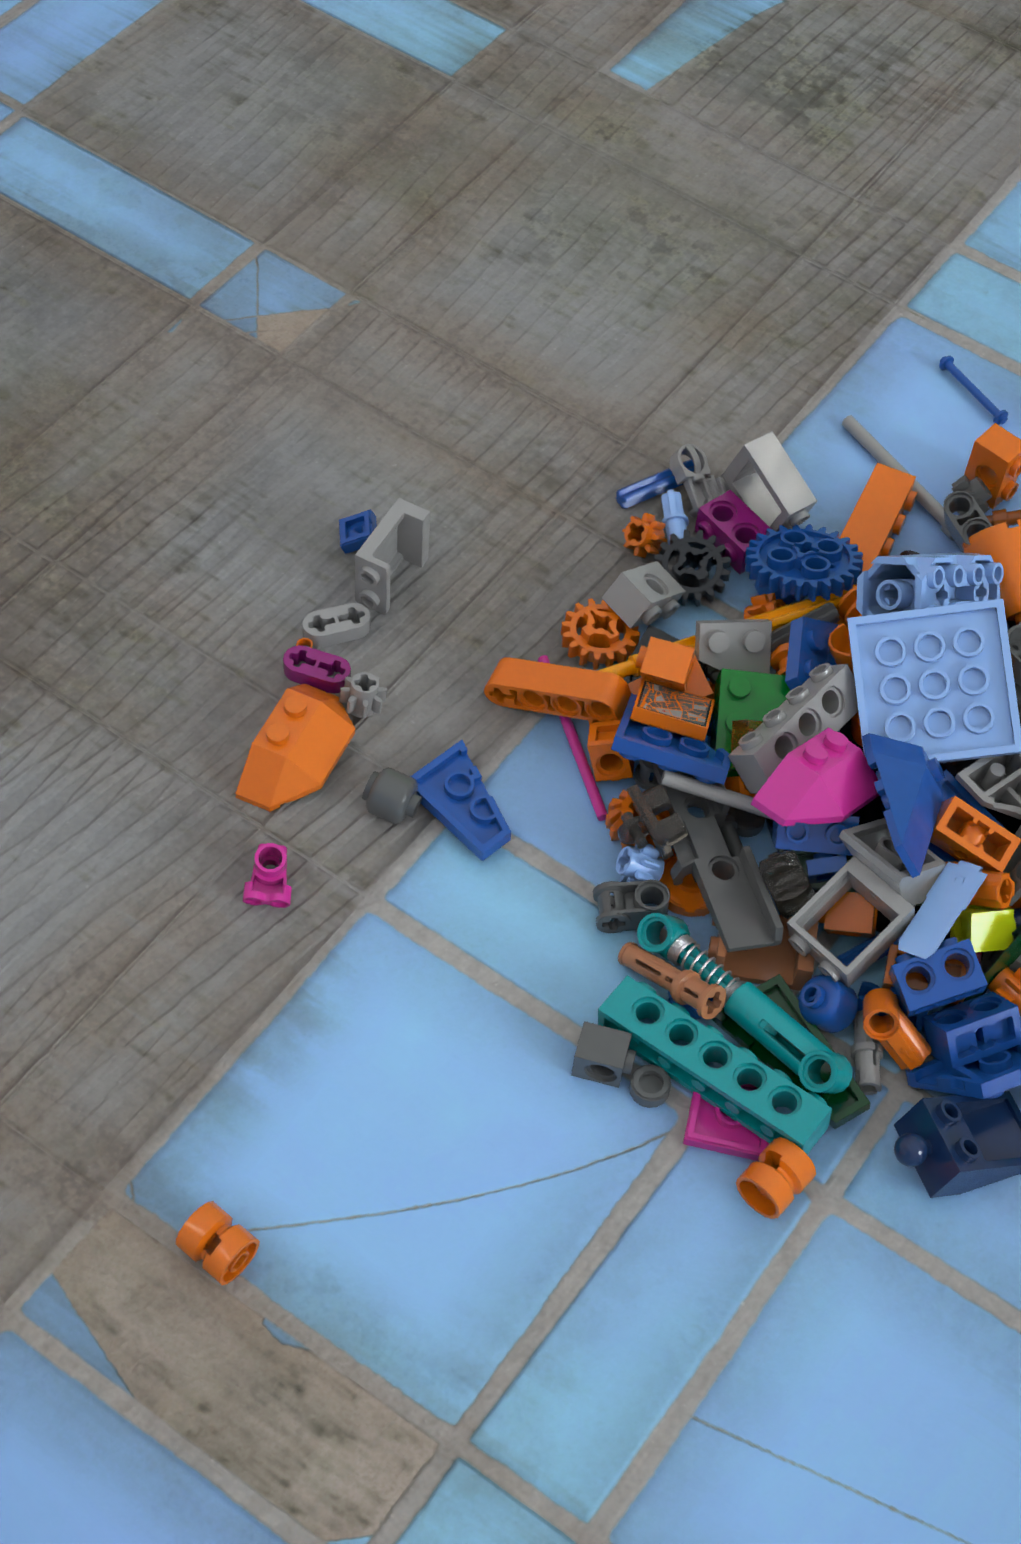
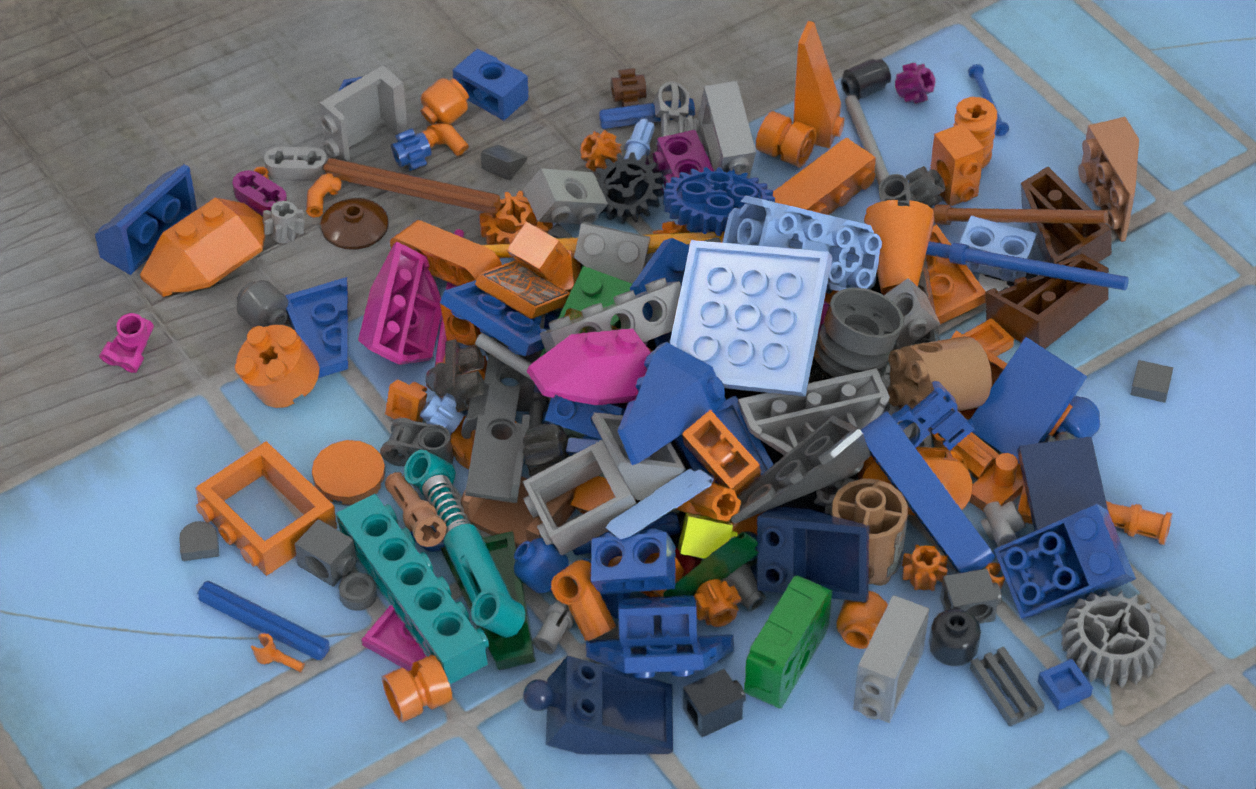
camera: 25 degrees right, 5 degrees down
none -> blue slope [95,164,197,275]
none -> dark grey tile [179,521,219,561]
none -> orange window [195,441,337,576]
none -> blue axle [197,581,330,660]
none -> orange brick [235,325,320,408]
none -> orange hand [251,633,305,672]
none -> orange arm [306,173,342,217]
none -> orange tile [312,440,386,505]
none -> reddish brown dish [321,198,388,250]
none -> dark orange axle [324,158,502,214]
none -> dark pink wedge [358,242,442,365]
none -> orange tile [385,379,427,423]
none -> blue gear [391,128,432,171]
none -> orange head [420,78,469,125]
none -> orange arm [423,124,469,156]
none -> blue brick [453,48,529,121]
none -> dark grey slope [481,145,527,180]
none -> reddish brown gear [611,68,647,107]
none -> orange wheel [756,111,817,167]
none -> orange wedge [793,21,845,148]
none -> black brick [841,59,891,100]
none -> magenta gear [895,62,935,104]
none -> orange piece [953,97,997,168]

